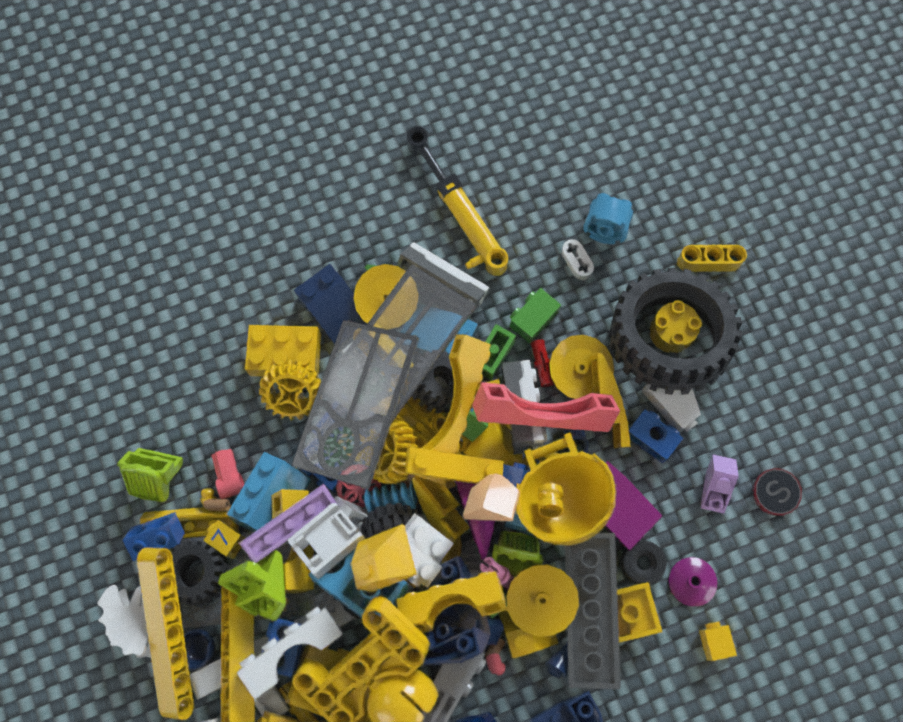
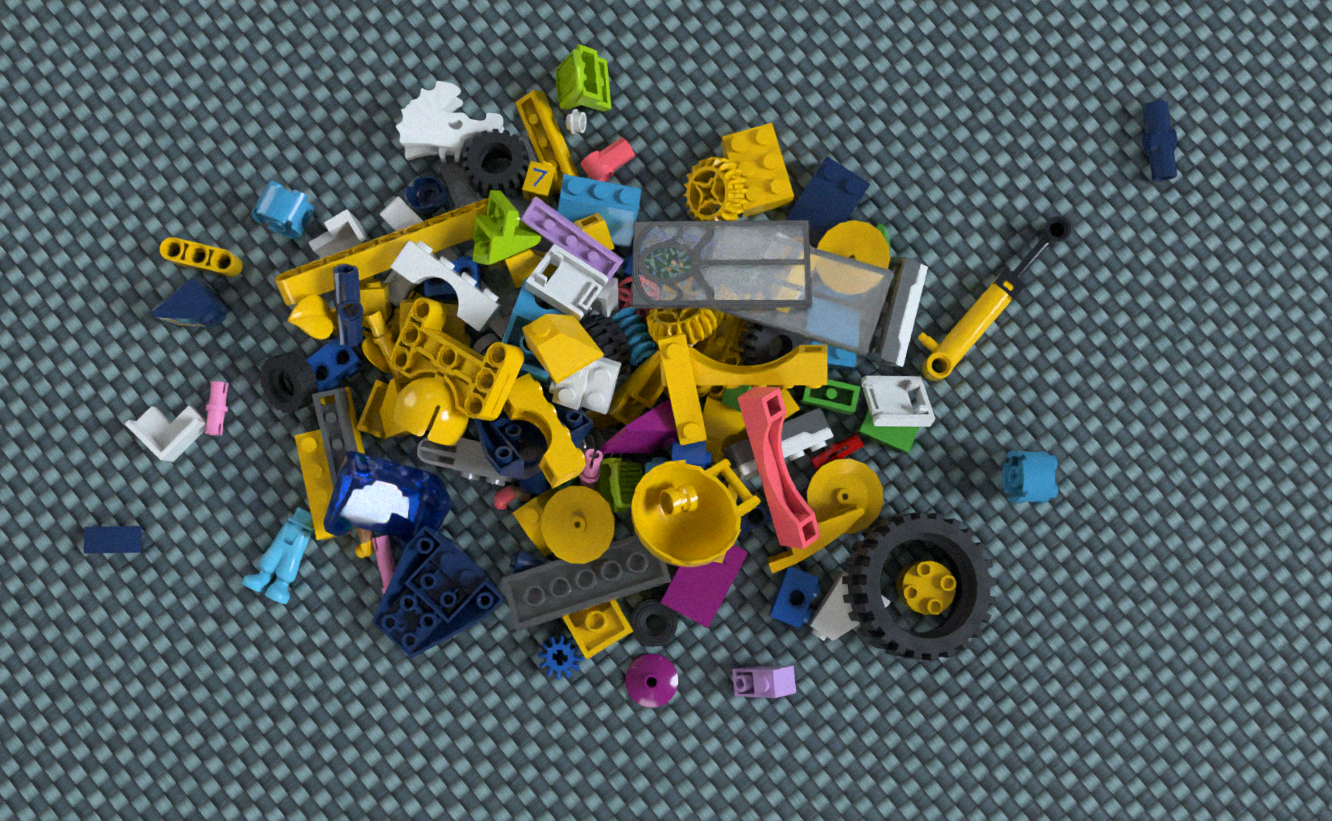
camera: 70 degrees right, 10 degrees up
blue brick [123,512,185,561] -> none
yellow beam [137,548,194,720] -> none
medium nougat arm [200,488,230,511] -> none
light nougat slope [463,474,520,521] -> none
white beam [562,239,594,280] -> none
yellow beam [677,245,747,272] -> none
yellow brick [699,621,737,661] -> none
black tile [753,468,802,516] -> none
none -> white tile [473,333,500,356]
none -> blue gear [538,633,584,680]
none -> white plate [566,109,586,135]
none -> white container [860,376,935,427]
none -> dark blue piece [1142,100,1178,182]

